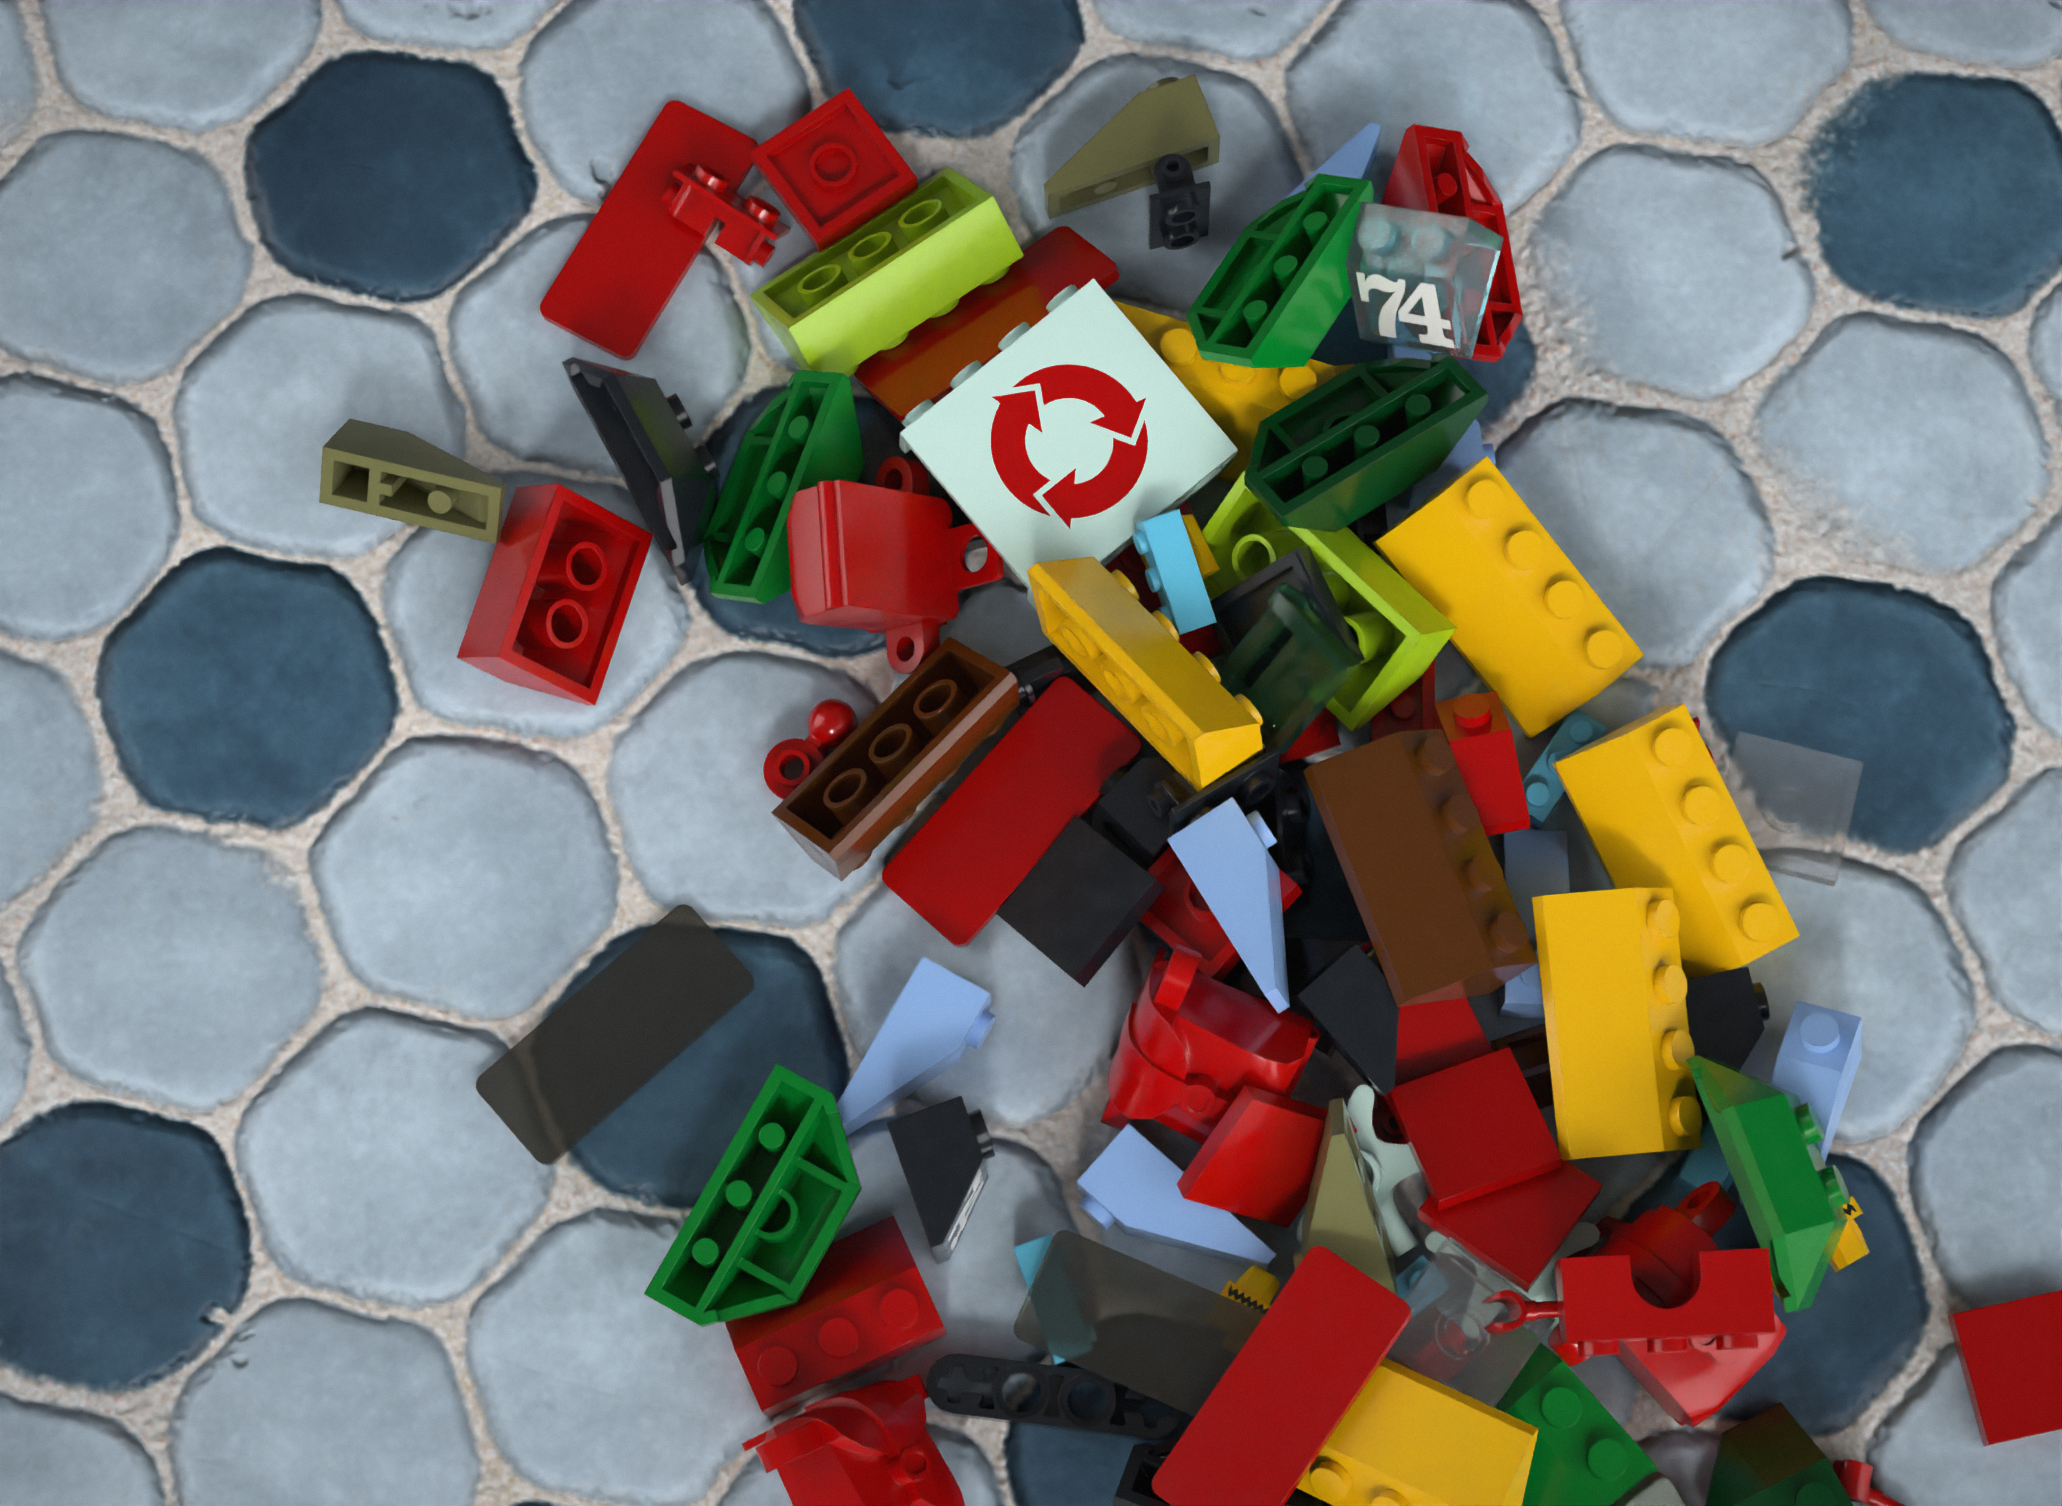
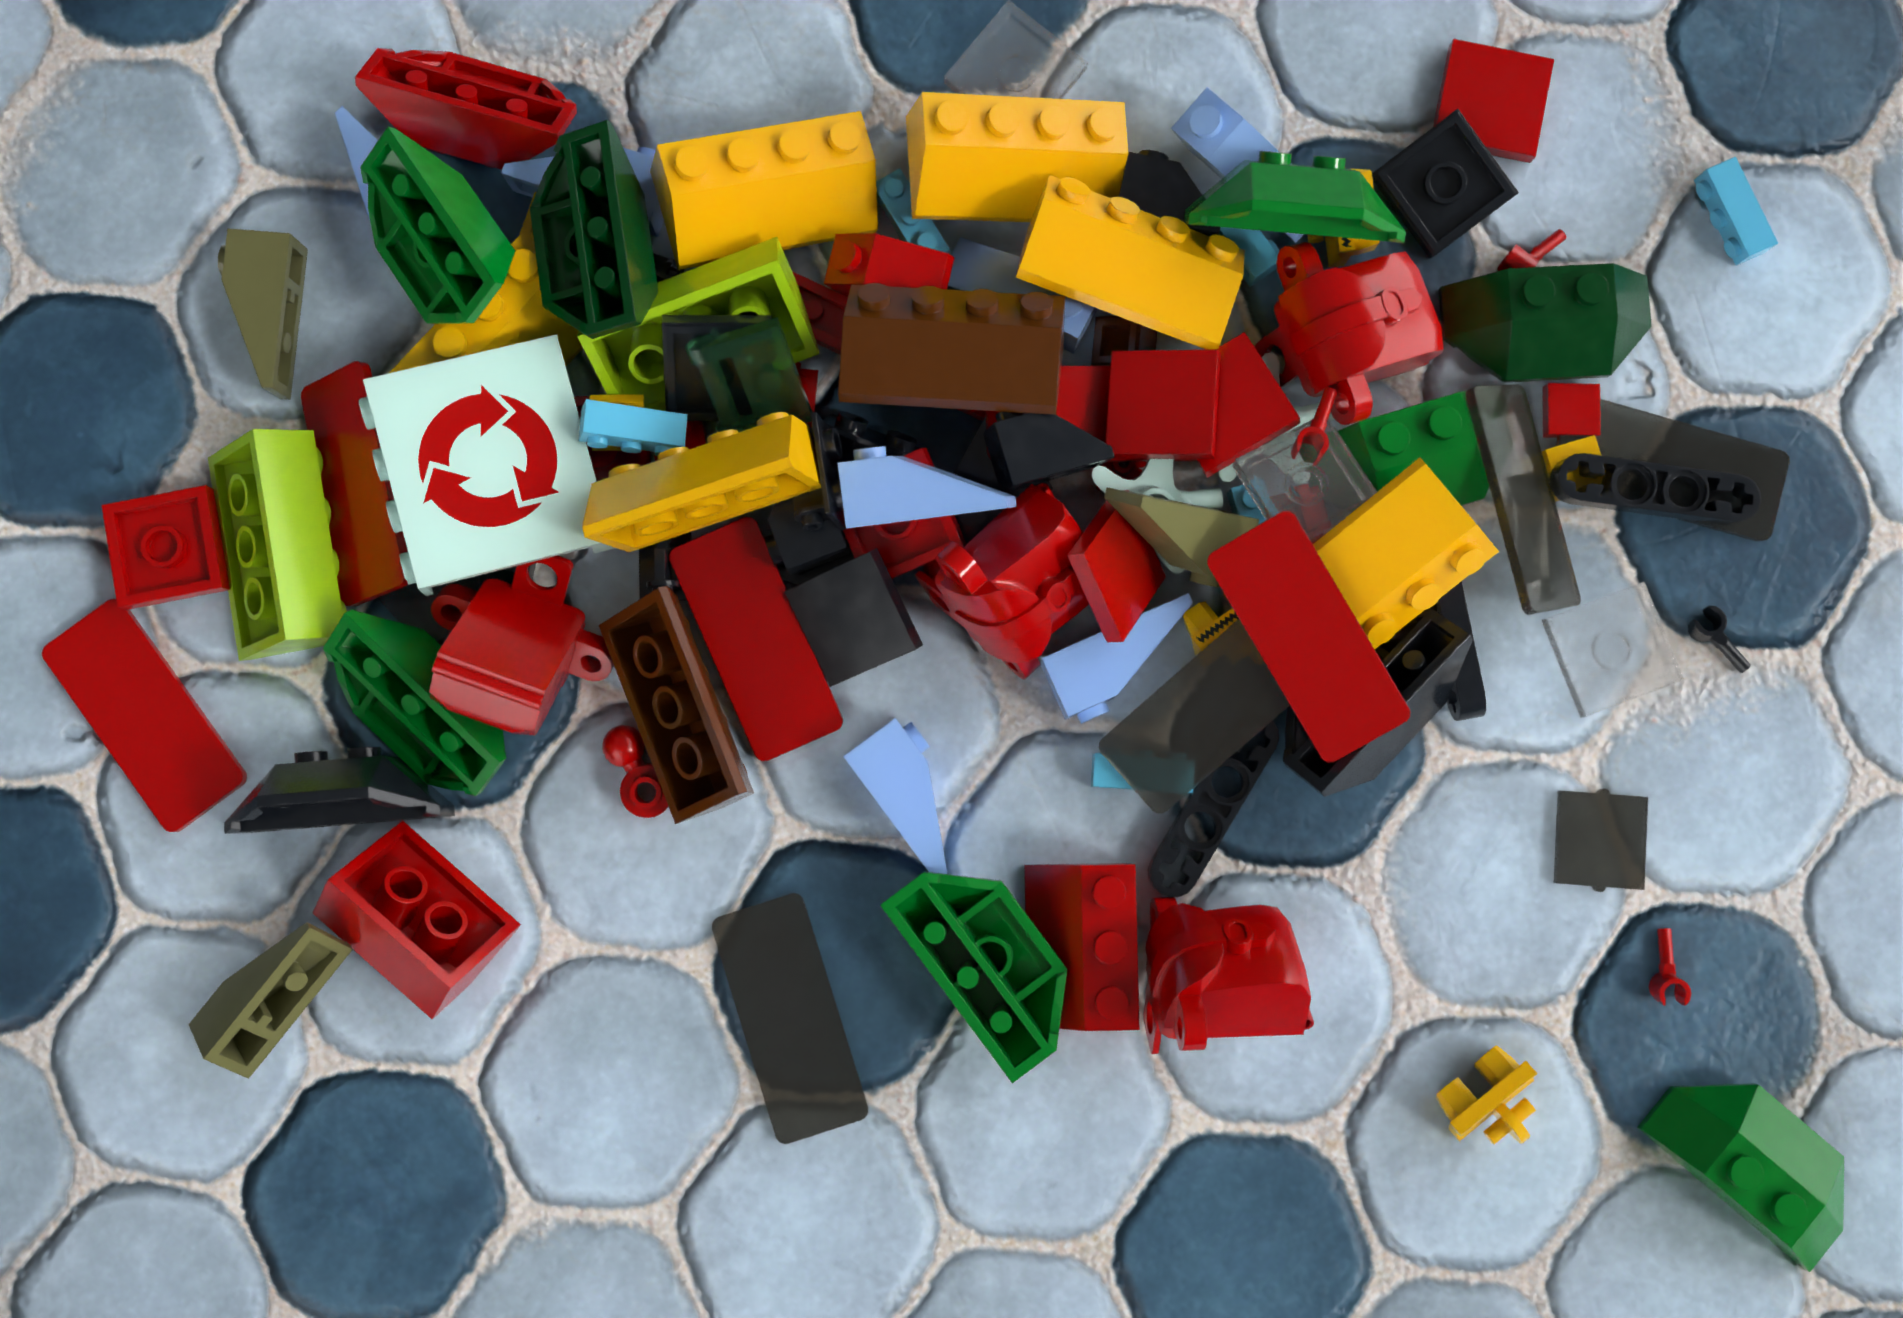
camera: 70 degrees left, 10 degrees up
red hinge [661,162,791,268] -> none
black slope [886,1096,995,1264] -> none
black hinge [1148,154,1211,250] -> none
clear light blue slope [1346,202,1504,359] -> none
red arch [1555,1248,1776,1357] -> none
none -> black tile [1372,109,1519,259]

